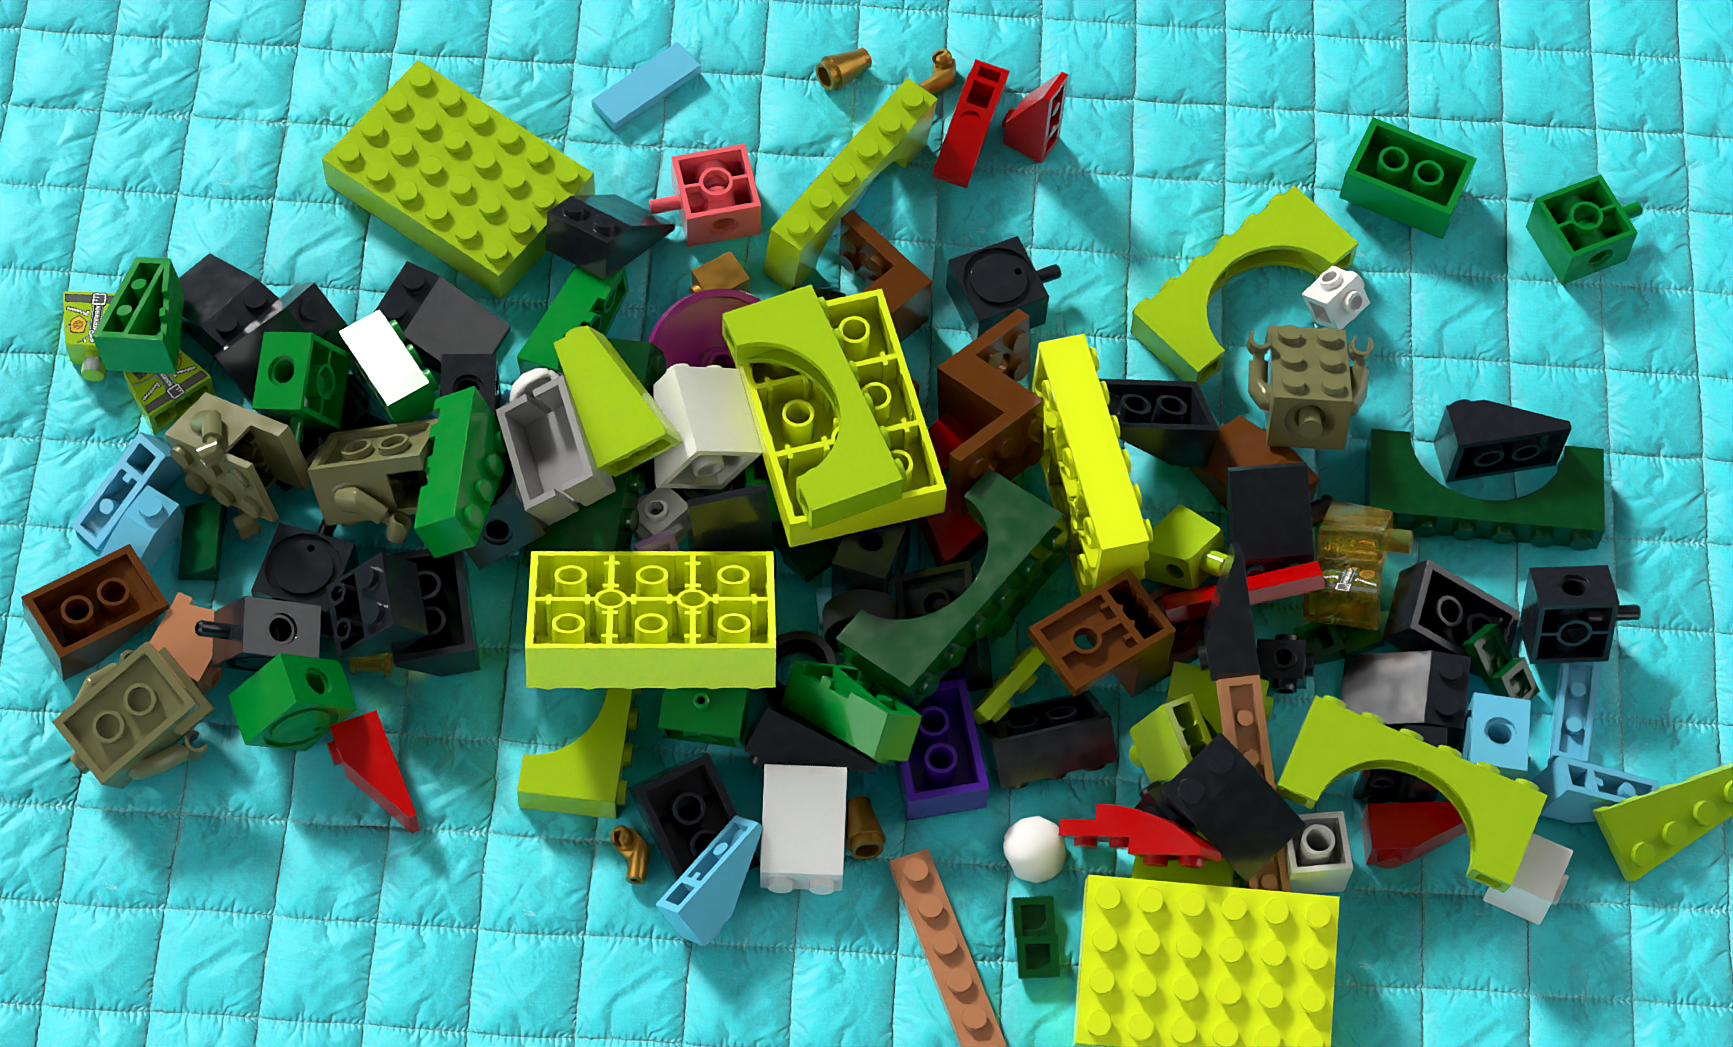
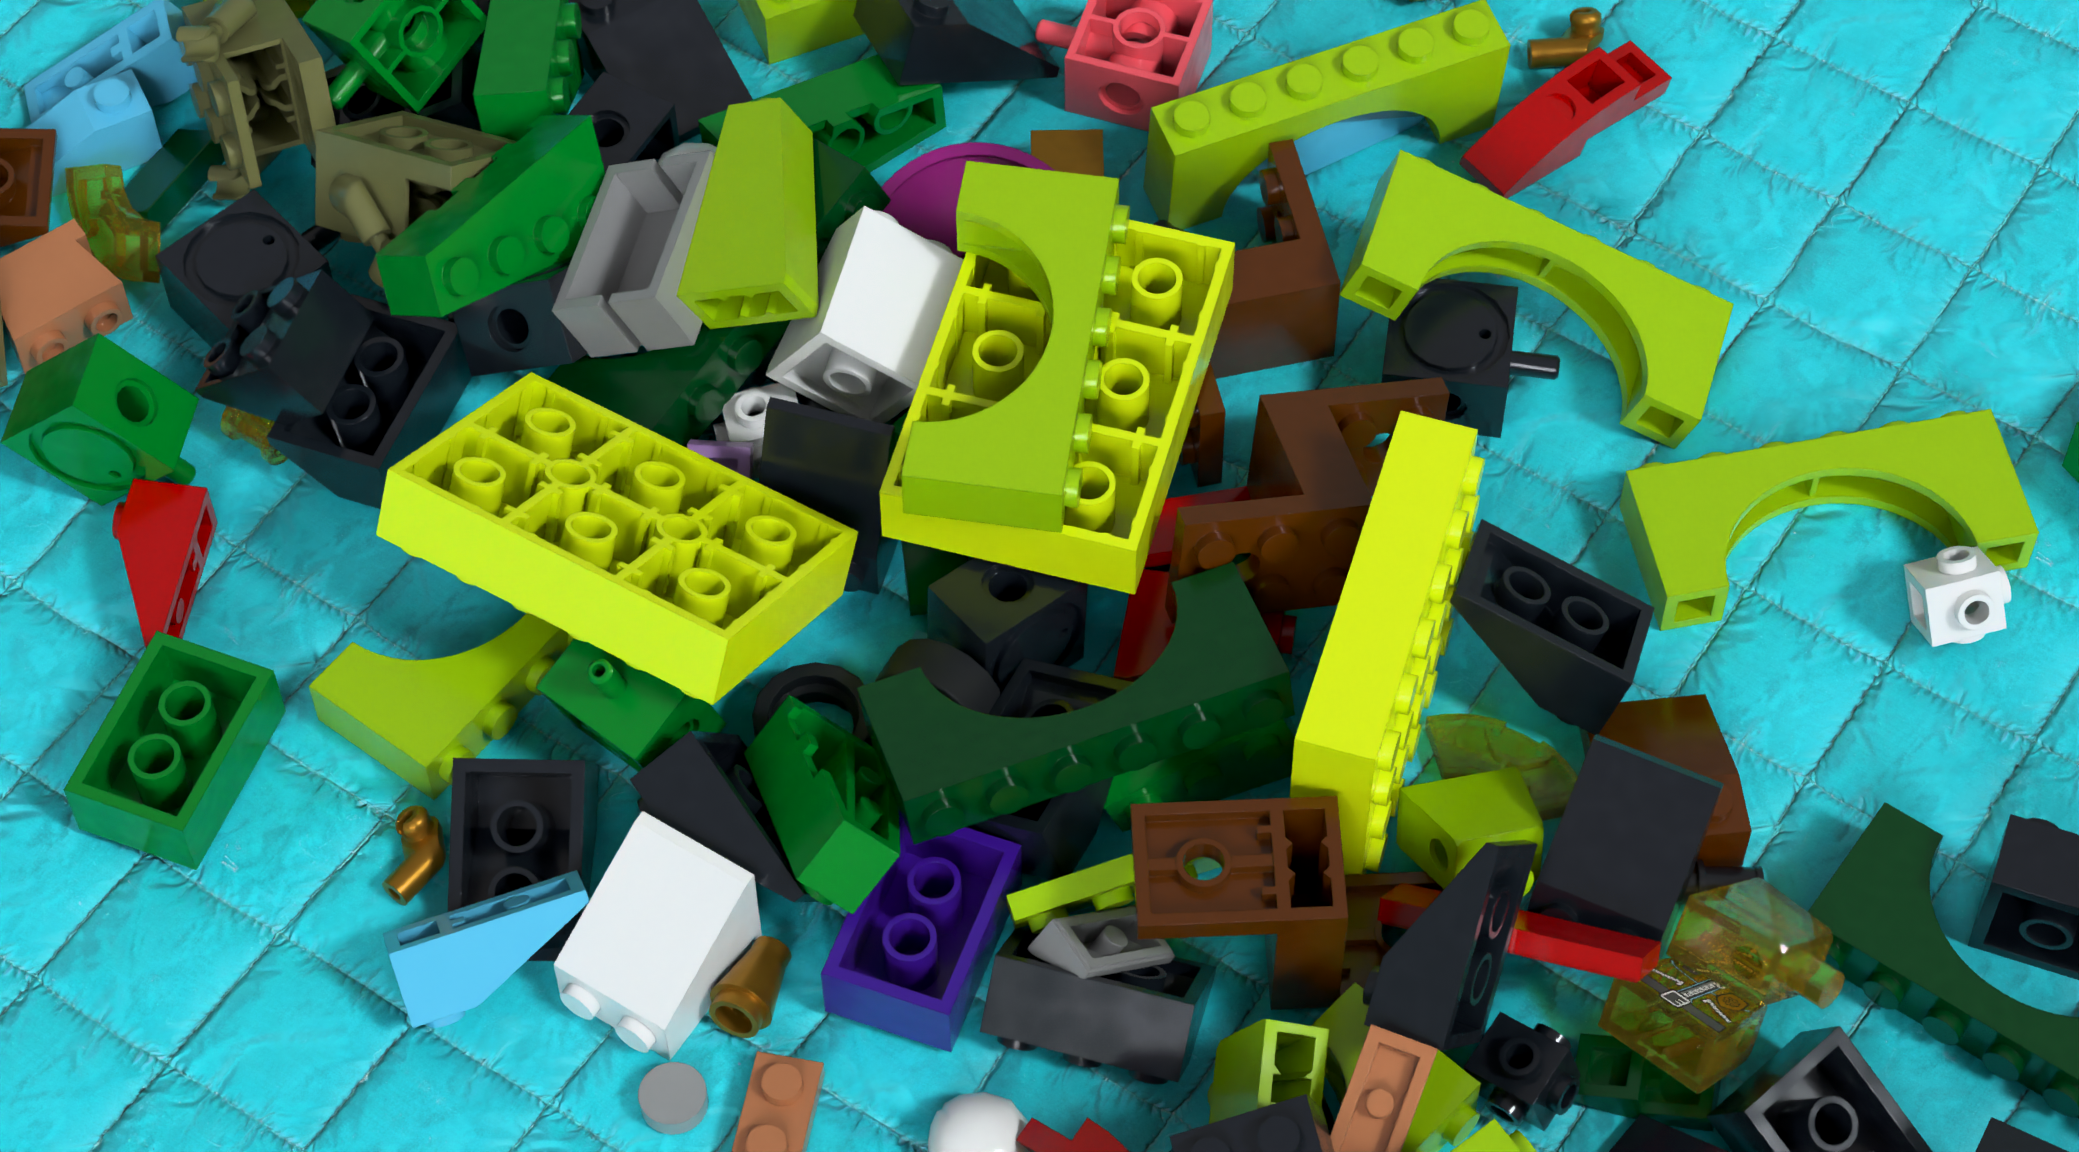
camera: 35 degrees right, 5 degrees down
black piece [195,596,321,672] -> none
red slope [1002,71,1068,163] -> none
olive torso [1247,325,1374,450] -> none
none -> green brick [63,631,286,870]
none -> clear yellow tile [65,164,160,283]
none -> light grey tile [638,1062,709,1135]
none -> light grey slope [1028,905,1175,979]
none -> lime arch [1339,149,1734,449]
none -> clear yellow tile [1425,713,1578,821]

